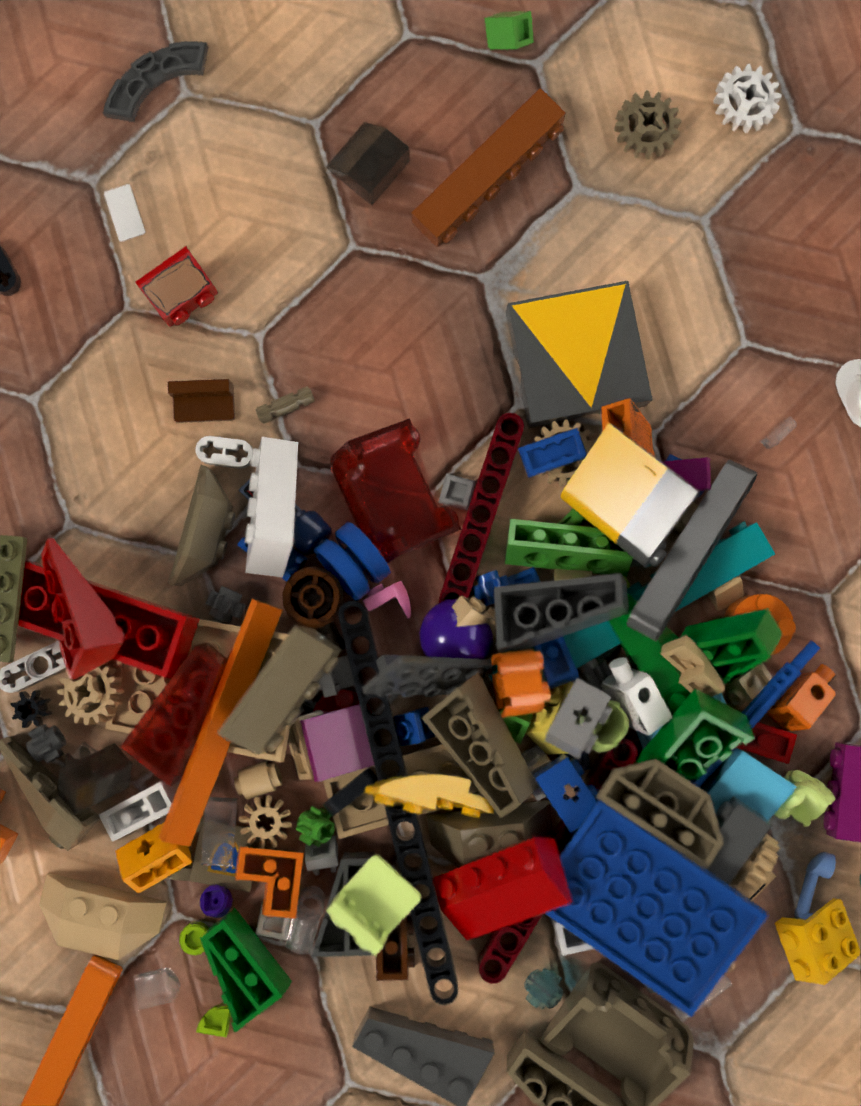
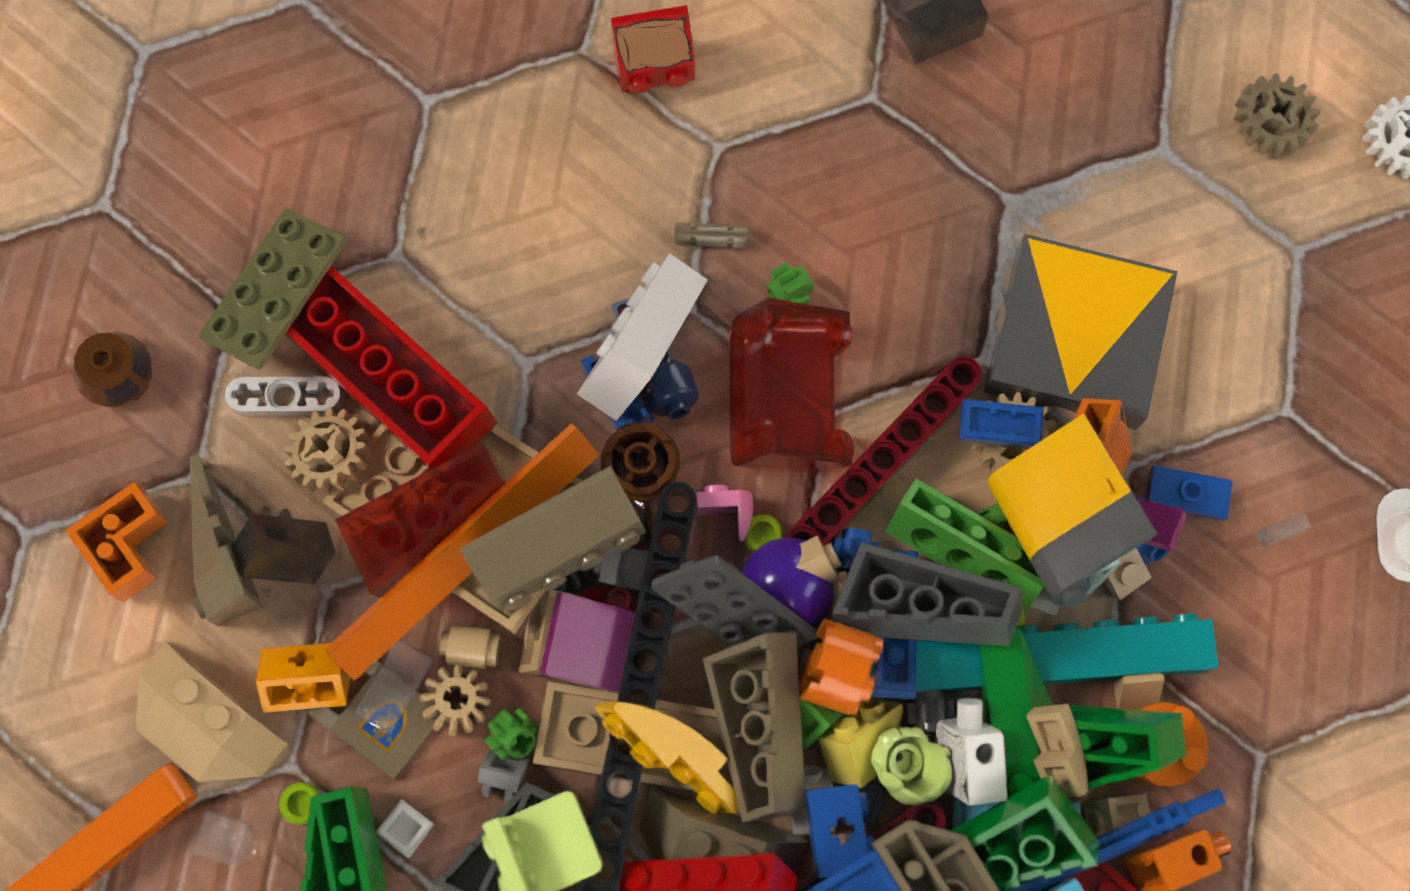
camera: 20 degrees right, 10 degrees down
black gear [10,690,52,728] -> none
dark grey gear [26,724,66,764] -> none
red wedge [41,538,124,680] -> none
white slope [99,770,184,842] -> none
reddish brown panel [168,379,235,423] -> none
dark tan wedge [168,465,235,586] -> none
white beam [195,436,253,469] -> none
dark purple tile [200,885,233,918] -> none
dark grey gear [205,586,246,623] -> none
orange brick [235,847,304,919] -> none
clear piece [285,885,326,954] -> none
blue wheel [314,521,391,602] -> none
black beam [322,767,378,817] -> none
blue bracket [394,707,435,746] -> none
dark orange brick [411,88,566,247] -> none
light grey tile [438,473,475,511] -> none
light grey brick [545,678,612,759] -> none
dark grey beam [627,459,758,641] -> none
none -> lime tile [743,514,783,553]
none -> bright green gear [766,262,814,314]
none -> blue plate [1146,466,1232,521]

